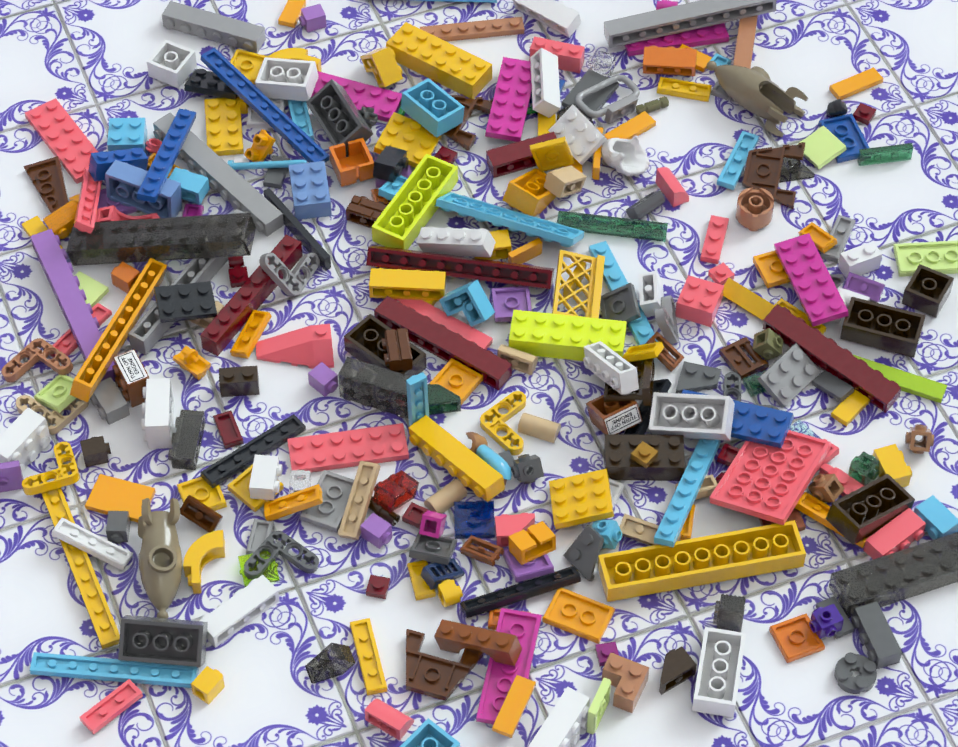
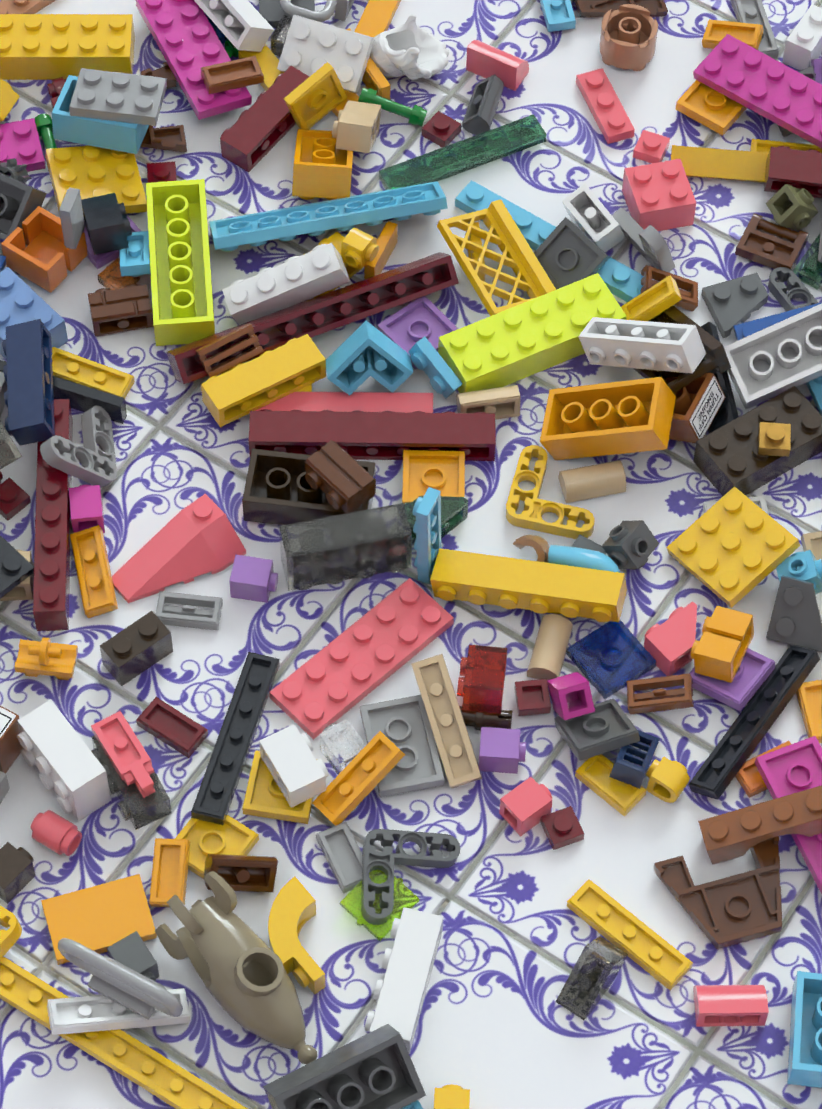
camera: 35 degrees left, 5 degrees up
none -> dark blue brick [2,319,55,446]
none -> coral brick [31,810,82,856]
none -> yellow tile [52,347,135,398]
none -> light grey bar [58,938,183,1020]
none -> light grey tile [59,187,85,250]
none -> light grey plate [69,68,167,126]
none -> dark pink brick [69,485,105,533]
none -> coral hinge [91,711,156,798]
none -> light orange tile [149,838,190,907]
none -> light grey tile [155,591,223,630]
none -> dark orange tile [196,323,264,378]
none -> dark orange tile [201,56,264,94]
none -> yellow plate [341,228,379,270]
none -> green bar [358,87,427,127]
none -> medium azure plate [408,336,463,399]
none -> dark red plate [422,111,461,149]
none -> coral brick [499,777,552,837]
none -> light orange brick [540,377,676,460]

